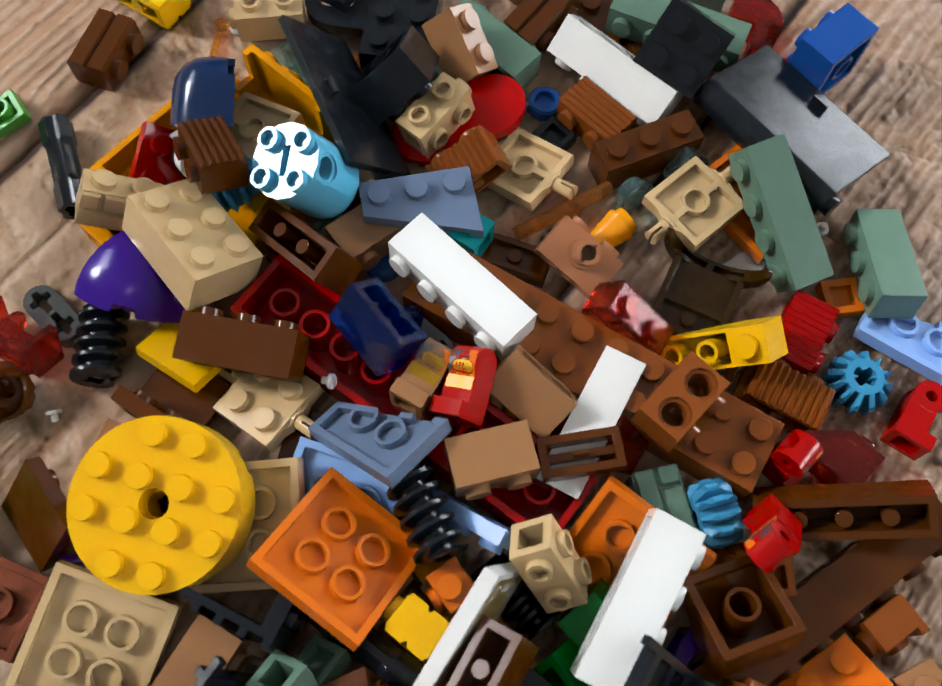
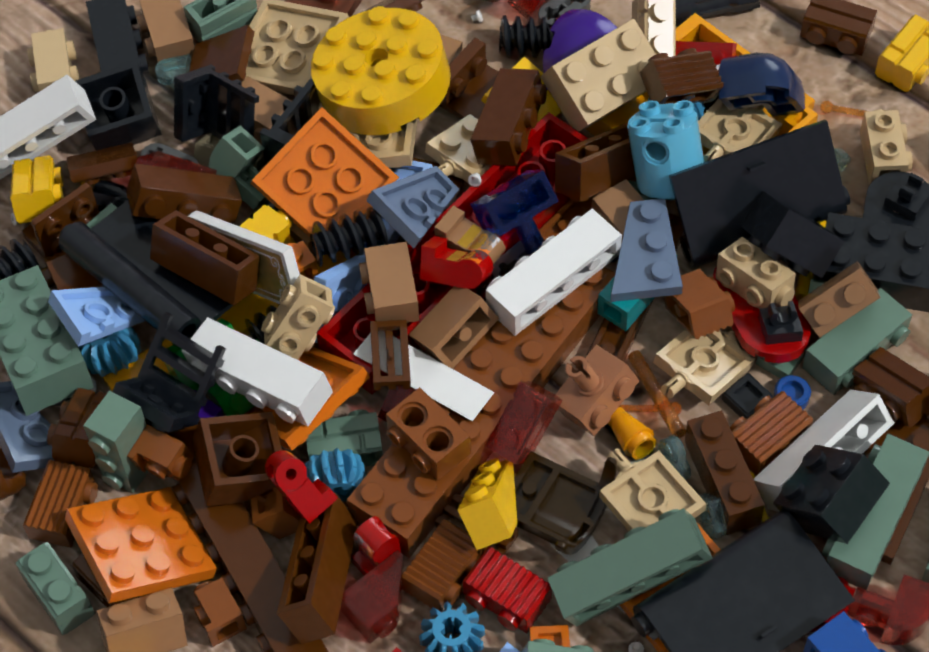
camera: 100 degrees right, 10 degrees down
none -> black tile [758,301,803,345]

